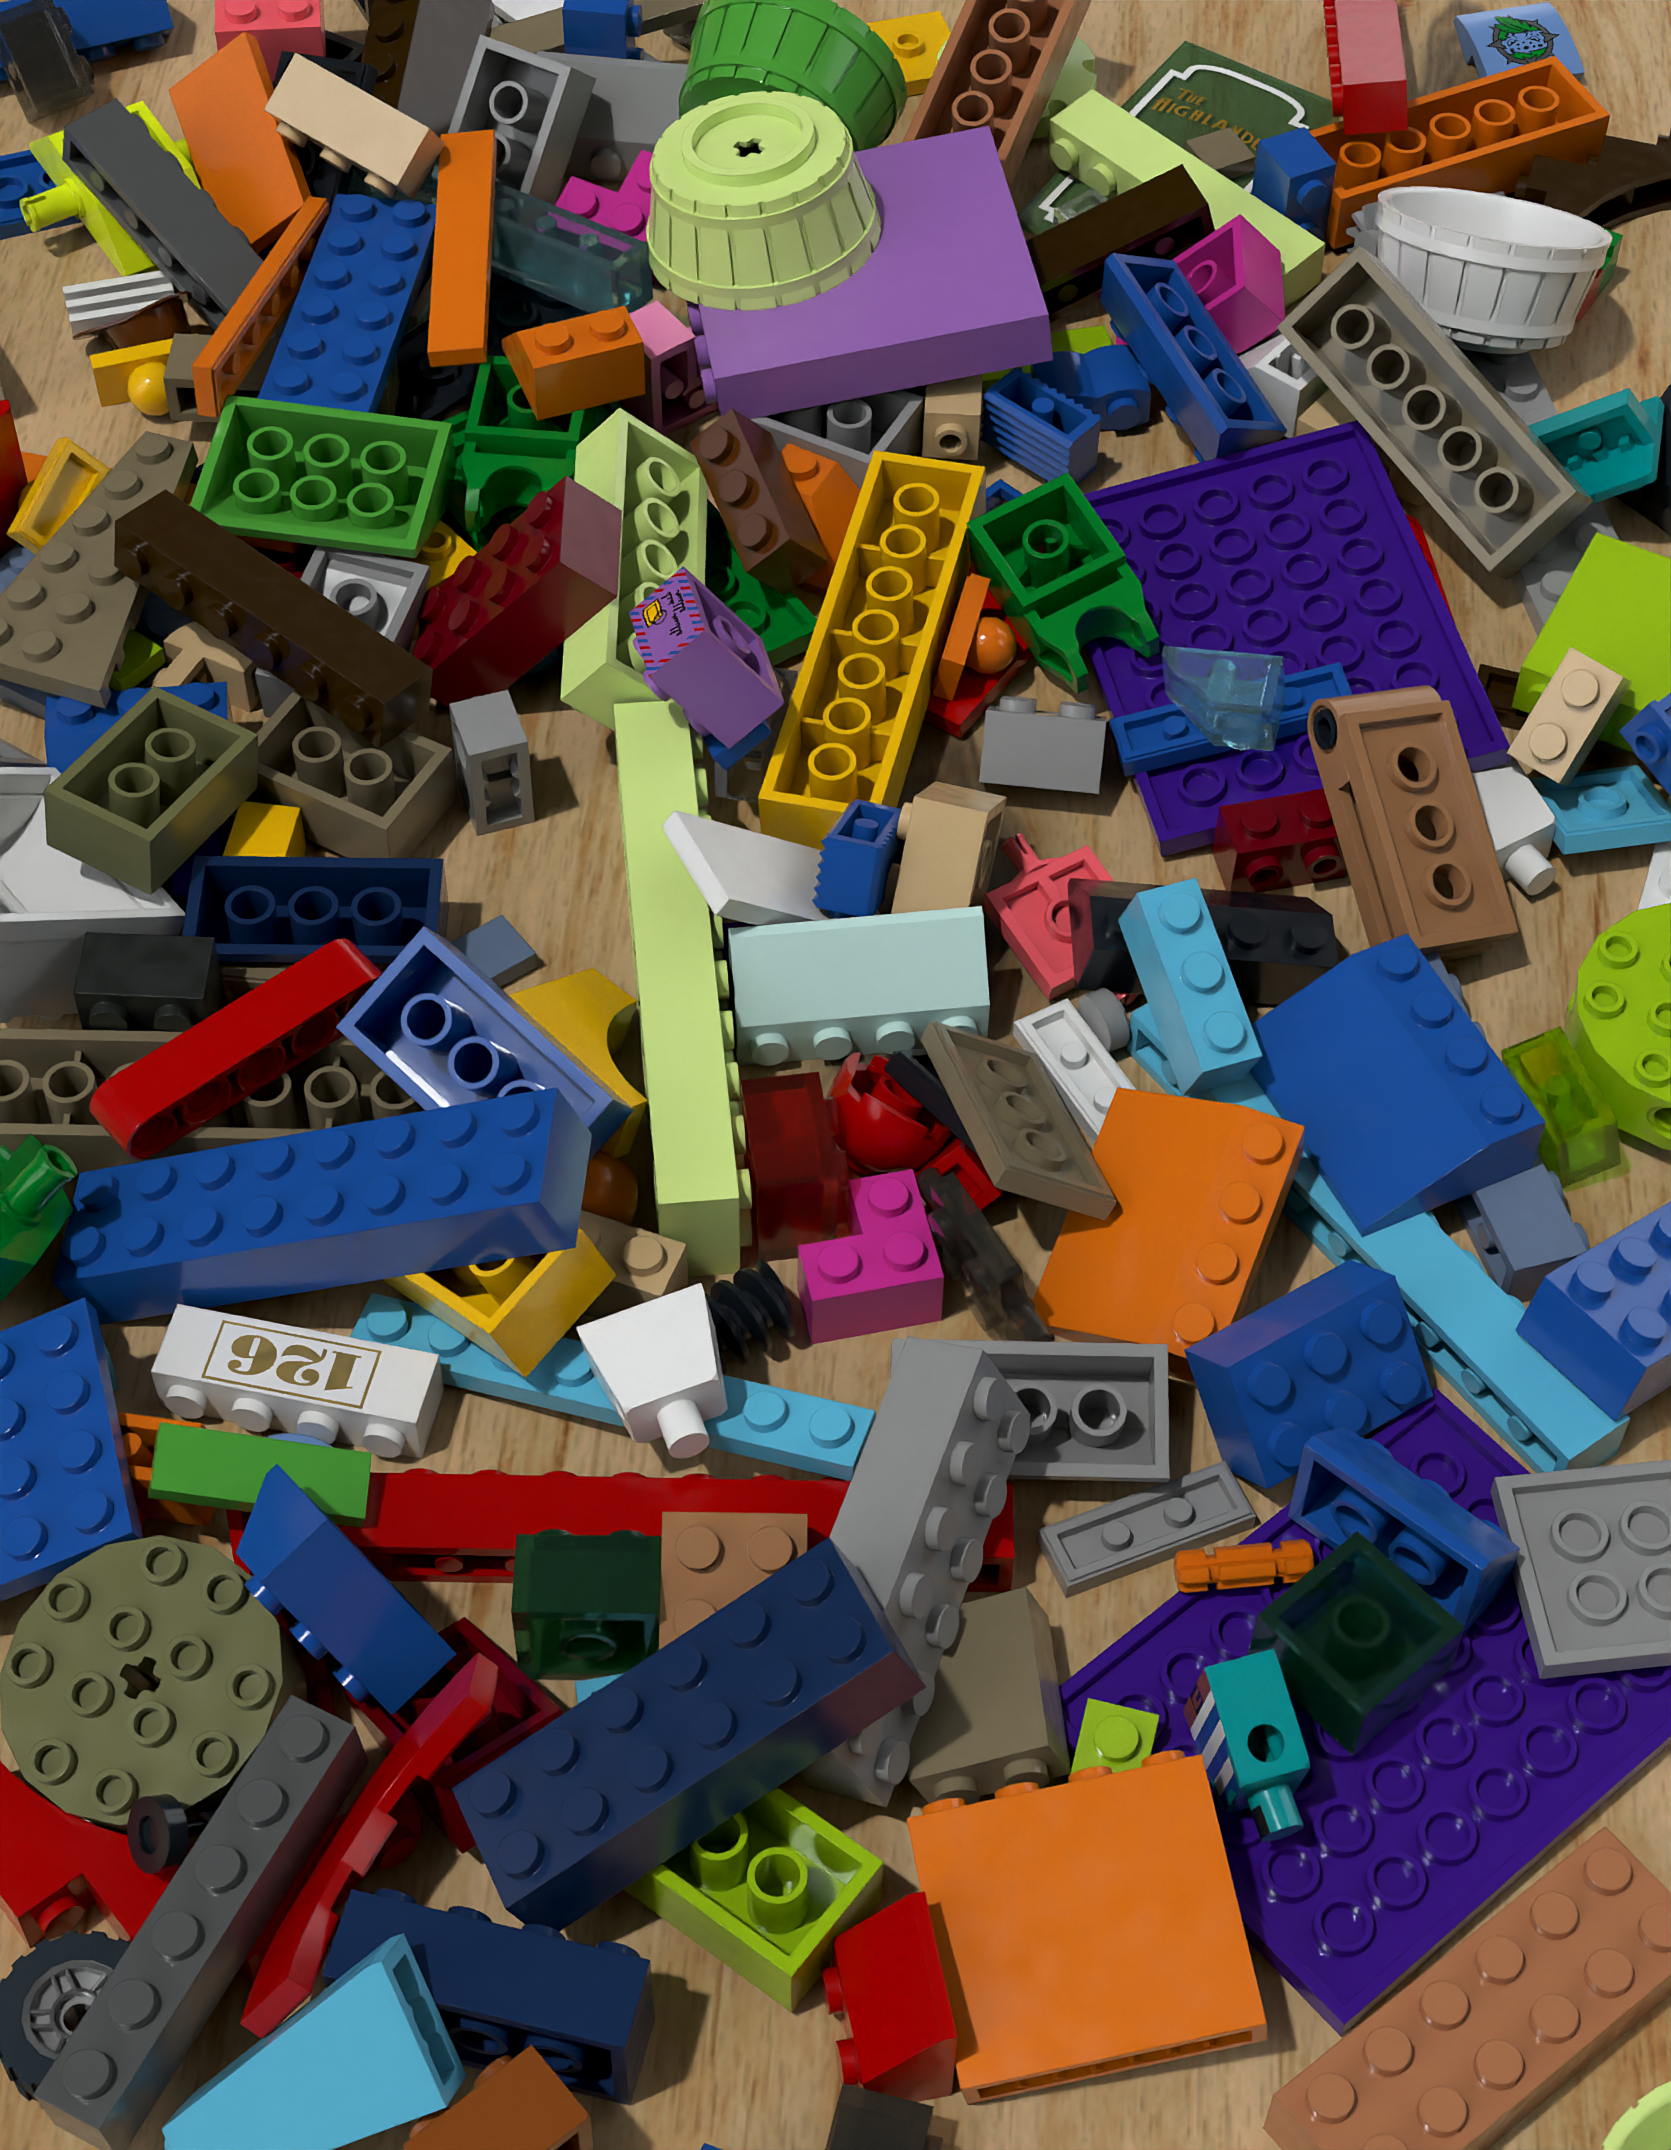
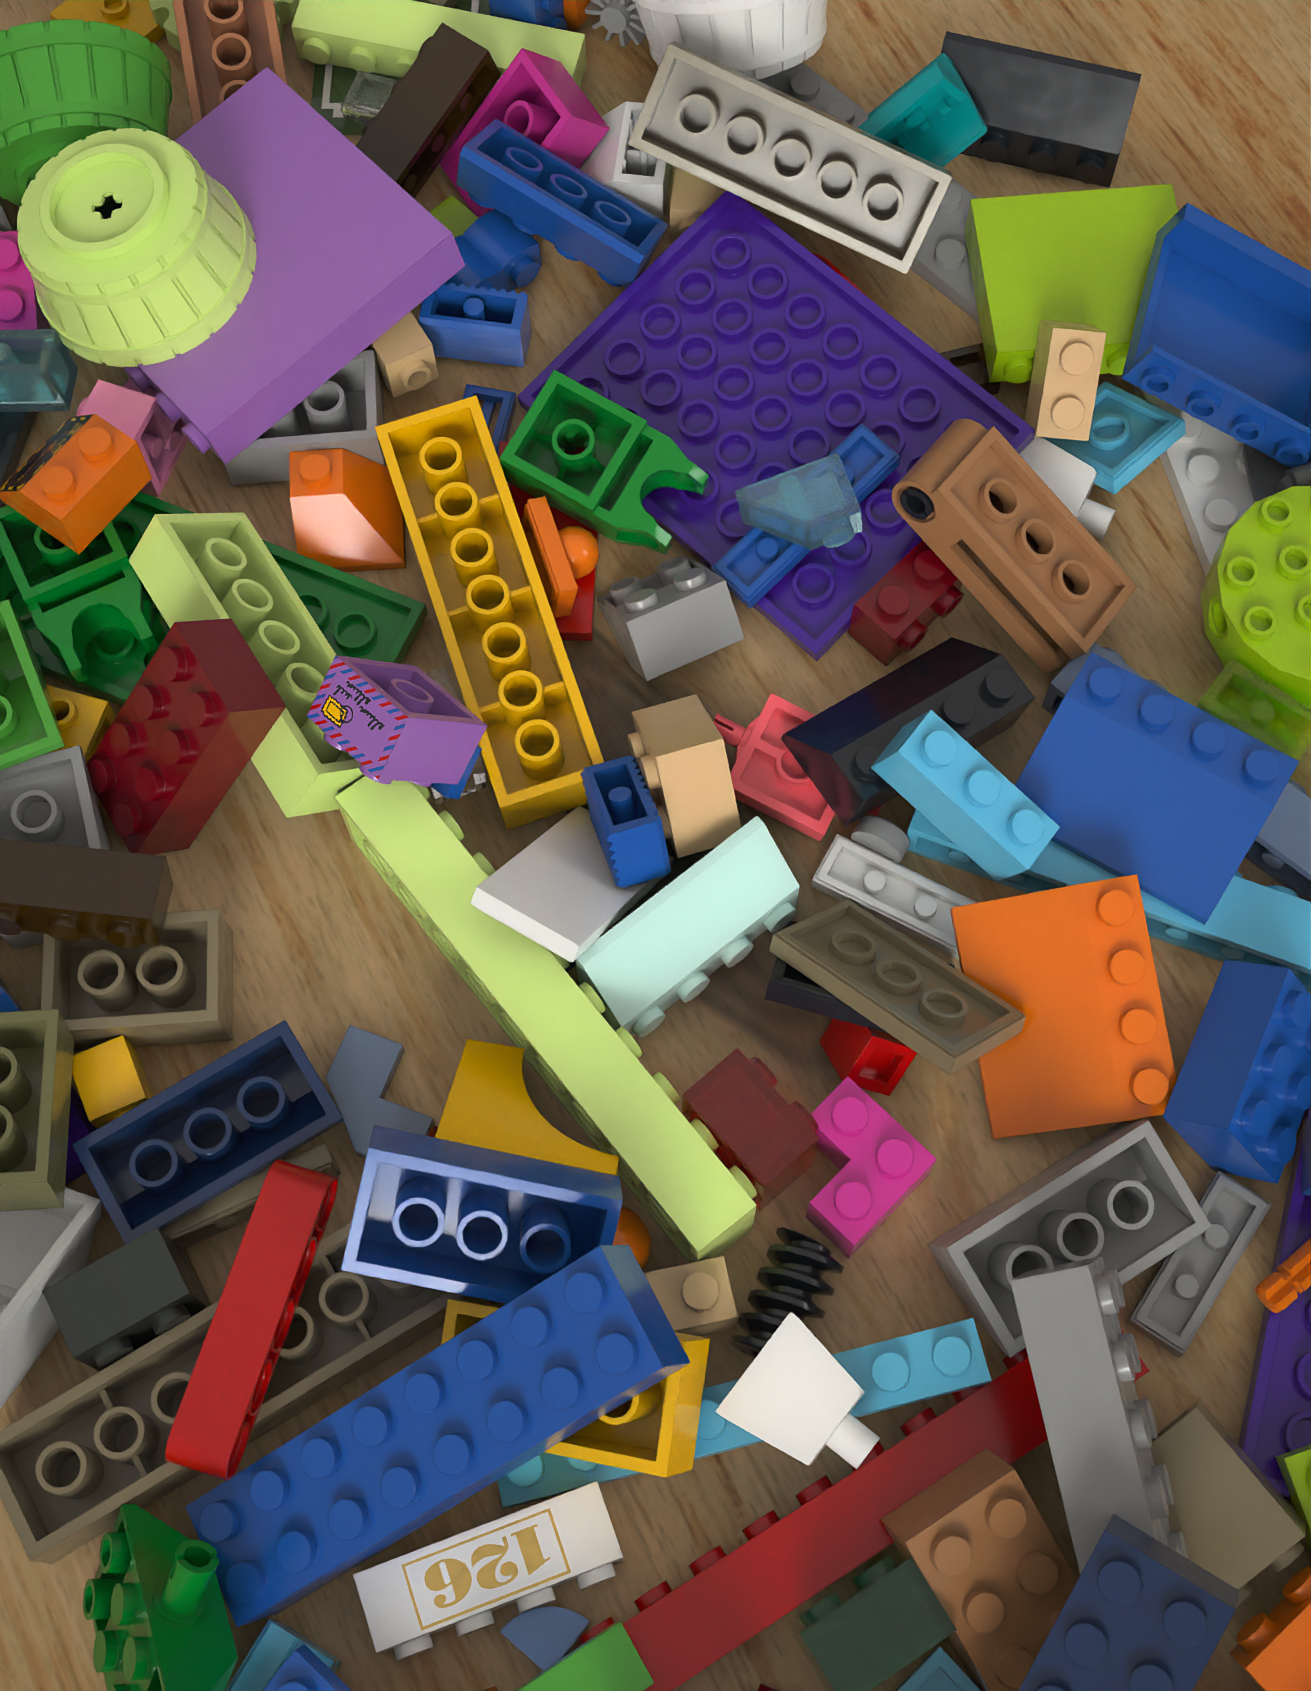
camera: 30 degrees left, 15 degrees up
light grey brick [449,690,535,836] -> none
reddish brown brick [689,409,829,595] -> none
red cylinder [825,1053,952,1175] -> none
clear smoke plate [916,1167,1055,1342] -> none

